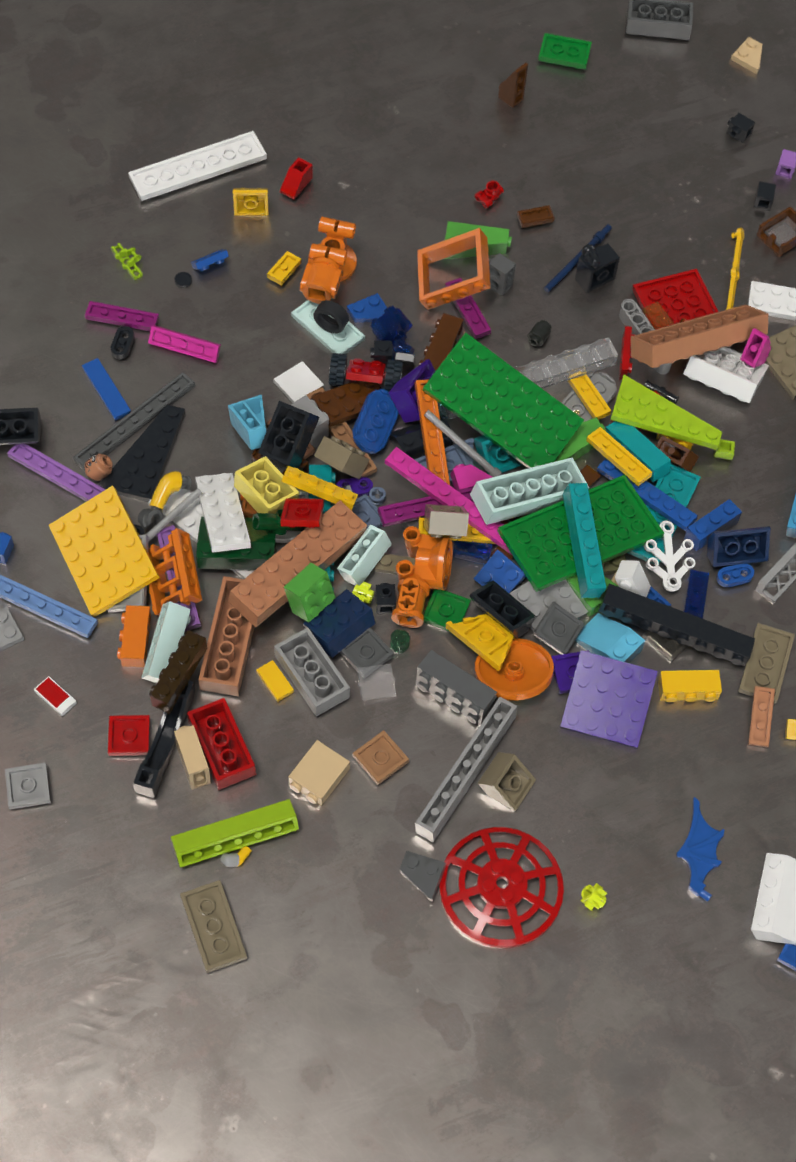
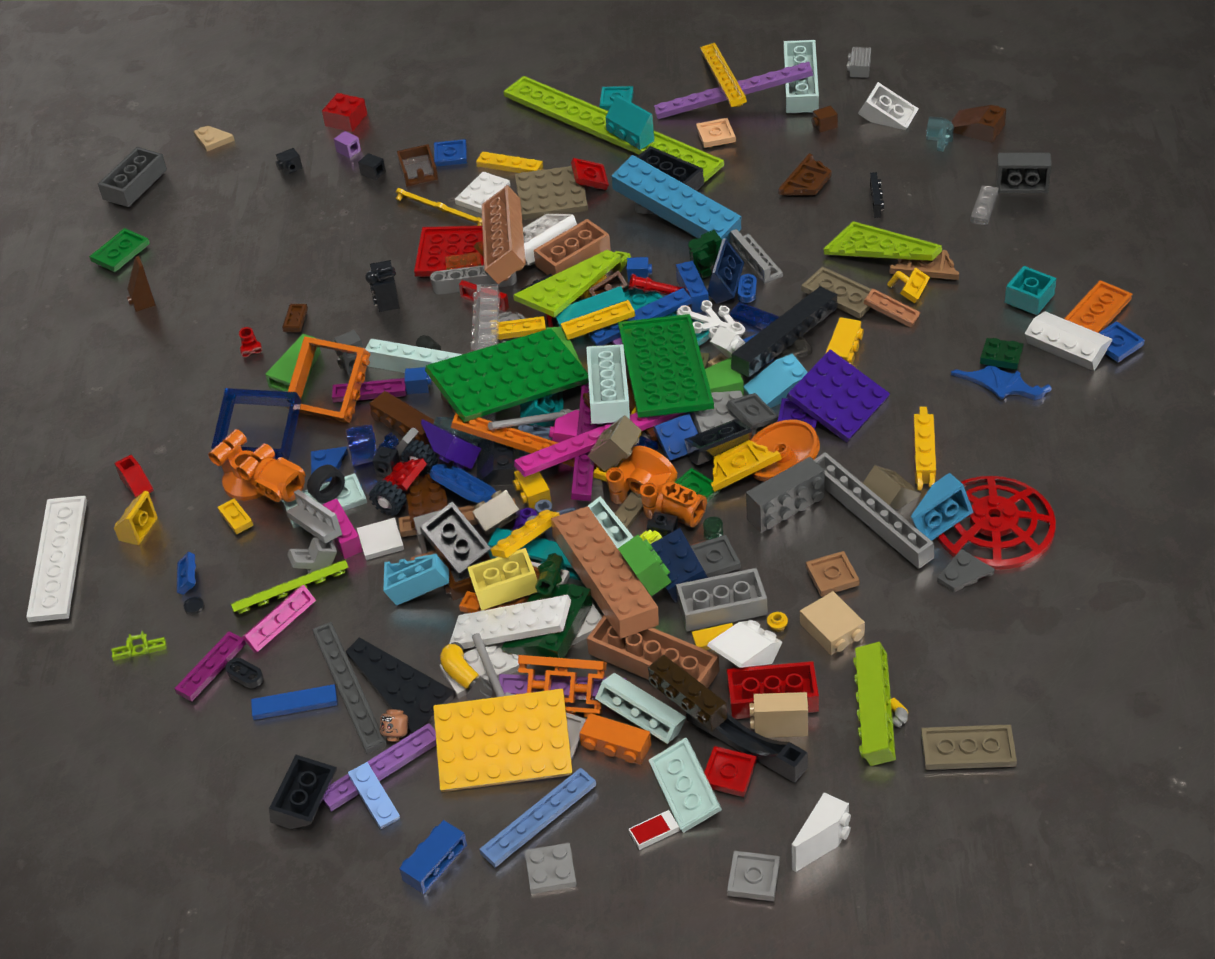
camera: 60 degrees left, 15 degrees down
red plate [281,498,324,528] -> none
clear piece [357,664,396,701] -> none
dark blue bar [544,224,612,293] -> none
teal brick [563,483,606,598] -> none
neon yellow gear [581,883,607,911] -> none
dark pink slope [740,328,771,368] -> none
none -> clear blue window [211,388,301,461]
none -> lime plate [230,560,349,614]
none -> light grey fence [286,489,342,543]
none -> light grey brick [287,538,337,573]
none -> dark pink brick [322,499,363,559]
none -> light blue plate [348,762,400,830]
none -> light aqua brick [365,339,462,373]
none -> blue brick [404,367,432,395]
none -> yellow brick [513,470,552,509]
none -> nougat brick [534,219,611,275]
none -> blue brick [627,257,652,283]
none -> red pin [629,274,684,295]
none -> light aqua tile [649,738,722,833]
none -> dark green hips [688,230,722,278]
none -> white slope [707,620,782,668]
none -> yellow plate [767,612,788,632]
none -> white slope [792,793,851,872]
none -> dark azure slope [911,473,973,541]
none -> yellow hinge [913,407,936,490]
none -> dark green plate [980,338,1024,370]

